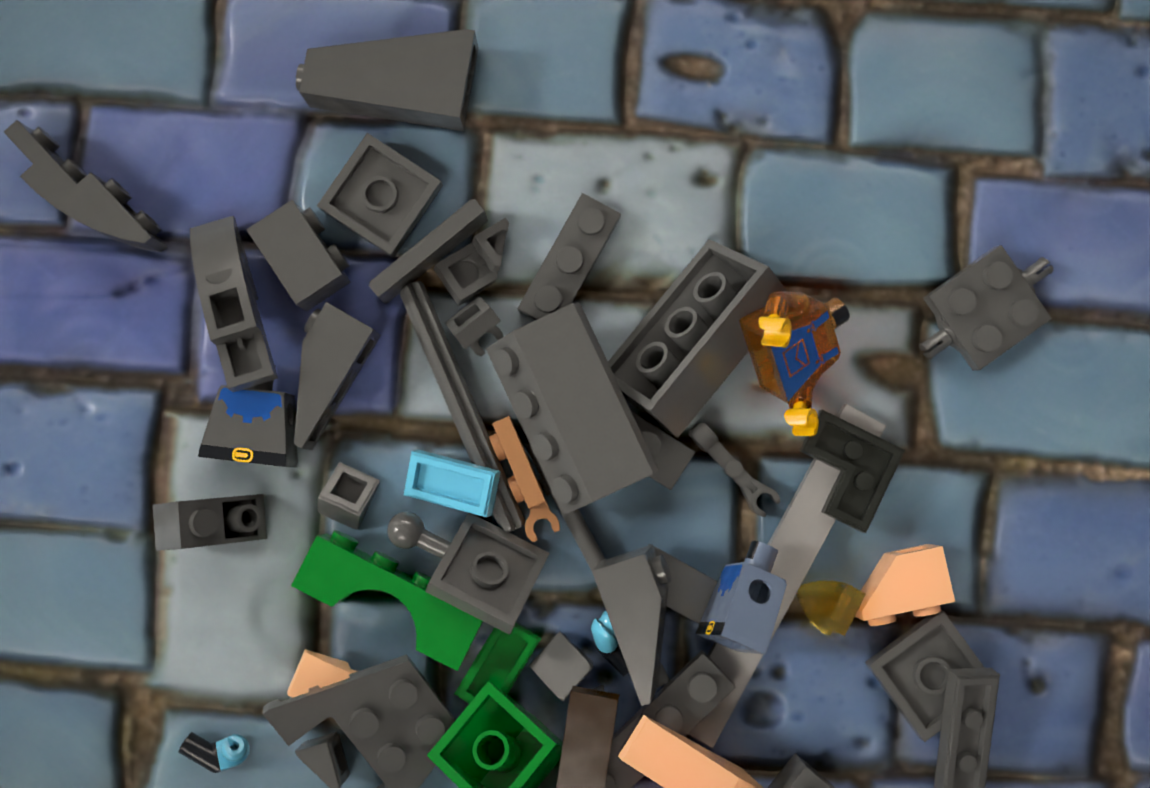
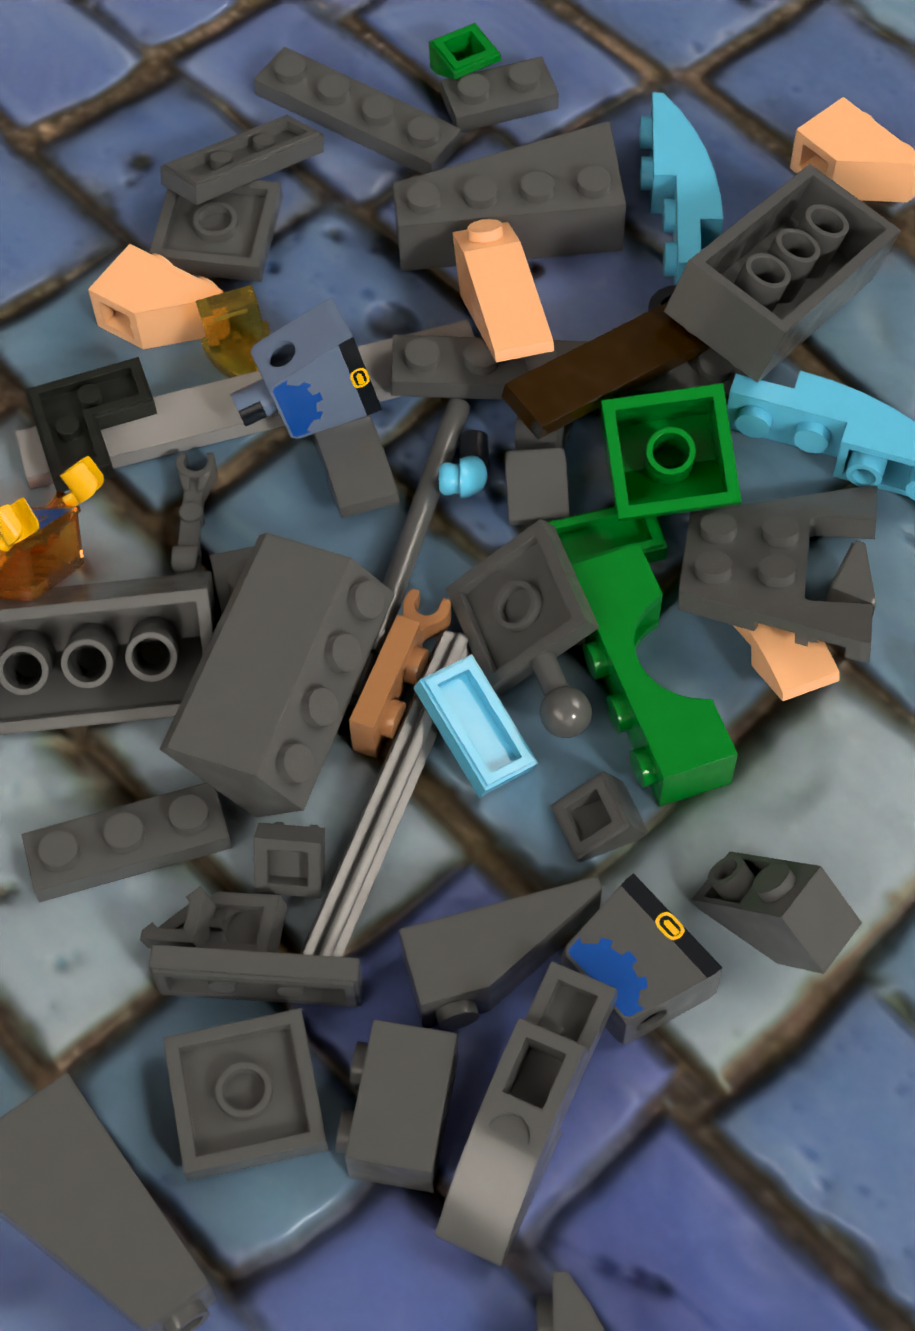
camera: 135 degrees left, 25 degrees down
dark grey slope [592,544,671,706] -> none

